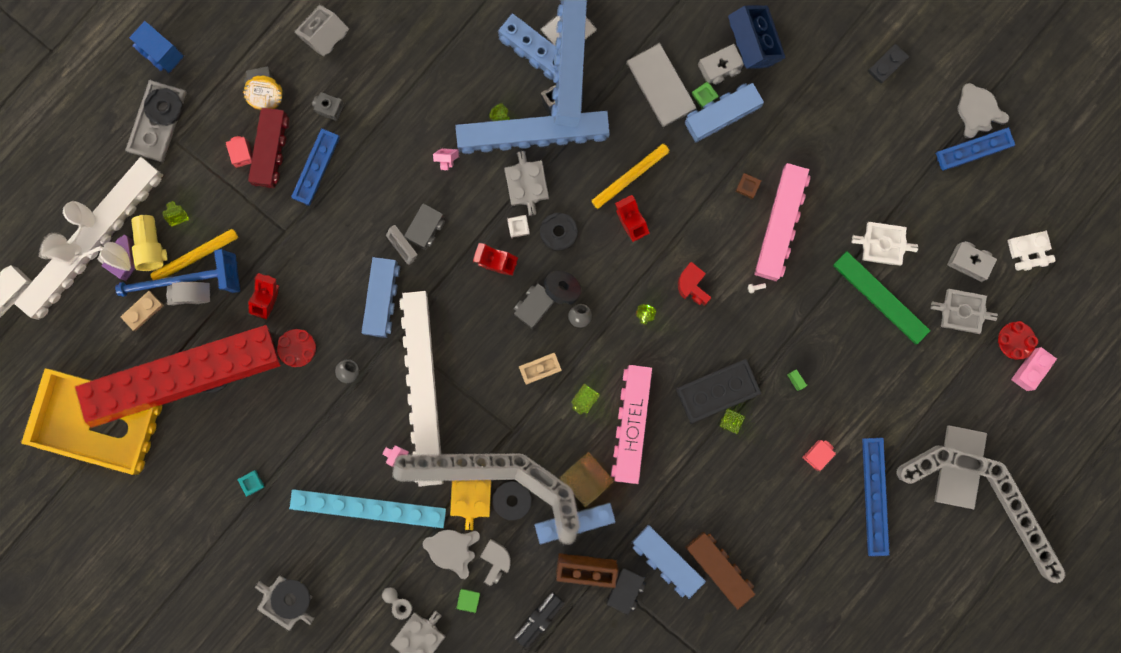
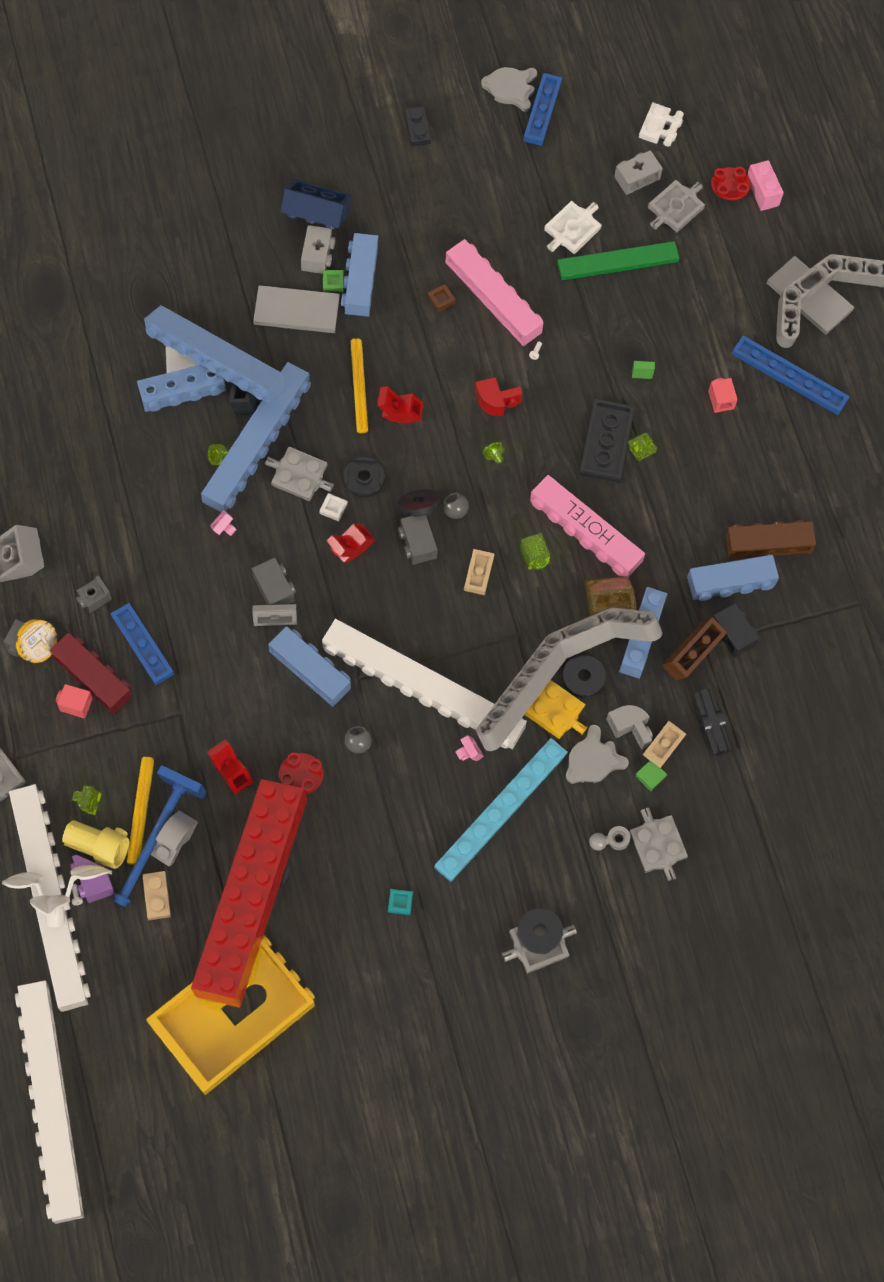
camera: 60 degrees left, 15 degrees down
none -> tan plate [643,721,686,768]

